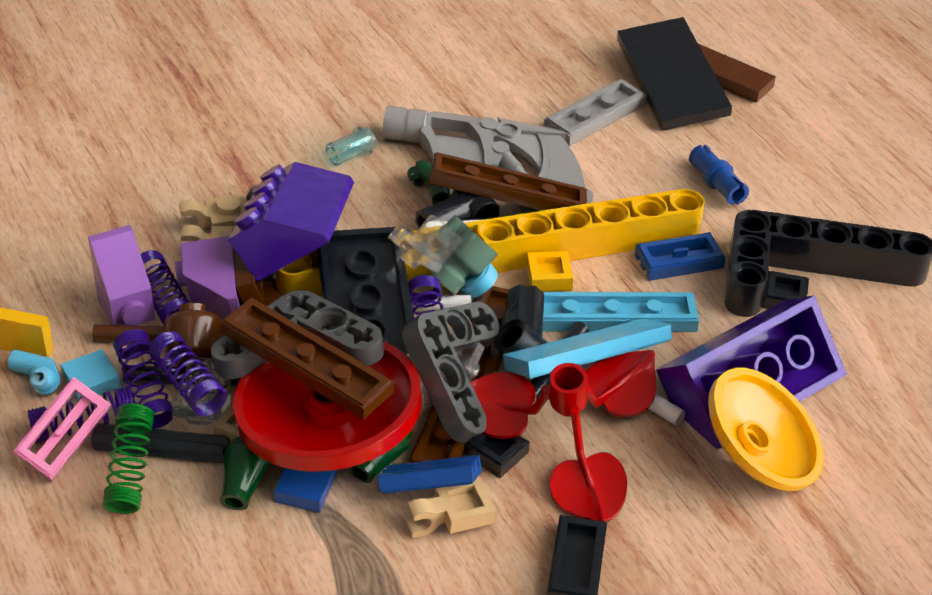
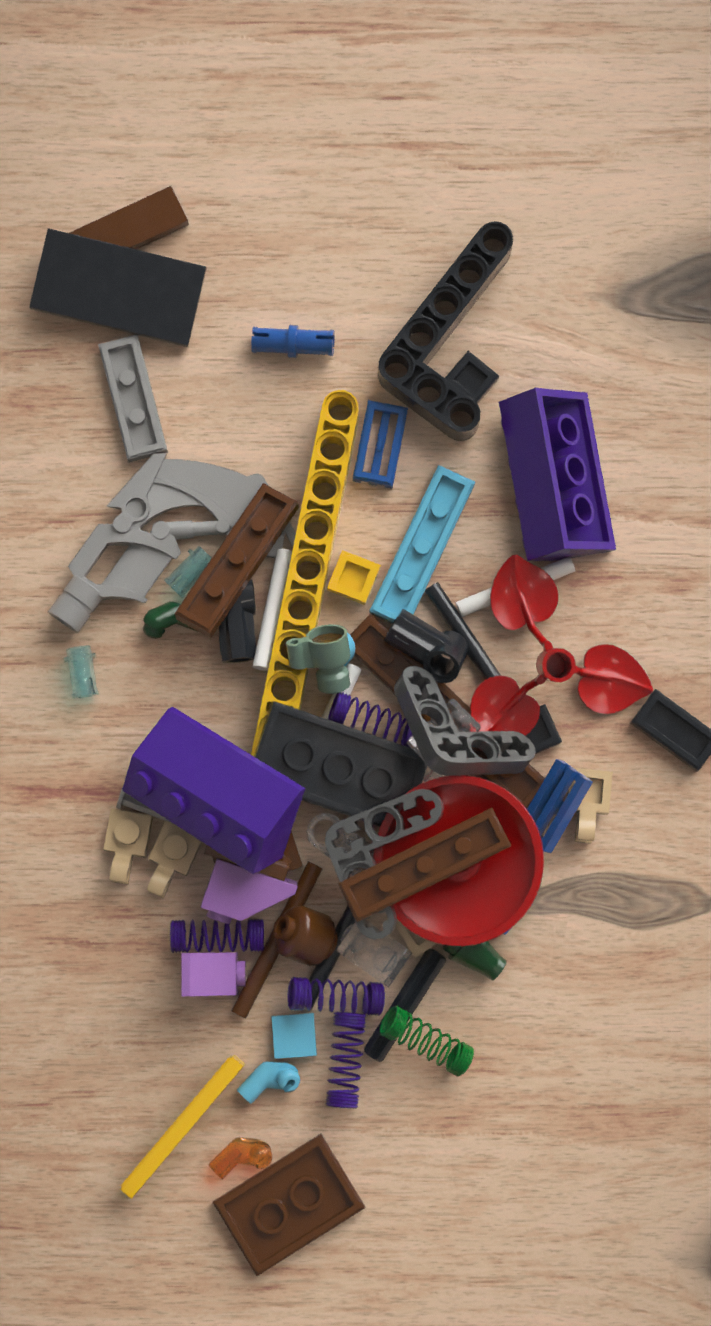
camera: 60 degrees left, 40 degrees up
bright pink tile [13,377,111,481] -> none
dark purple piece [149,331,227,417] -> none
clear bracket [388,215,462,273] -> none
medium azure tile [503,318,672,379] -> none
yellow dish [708,368,824,491] -> none

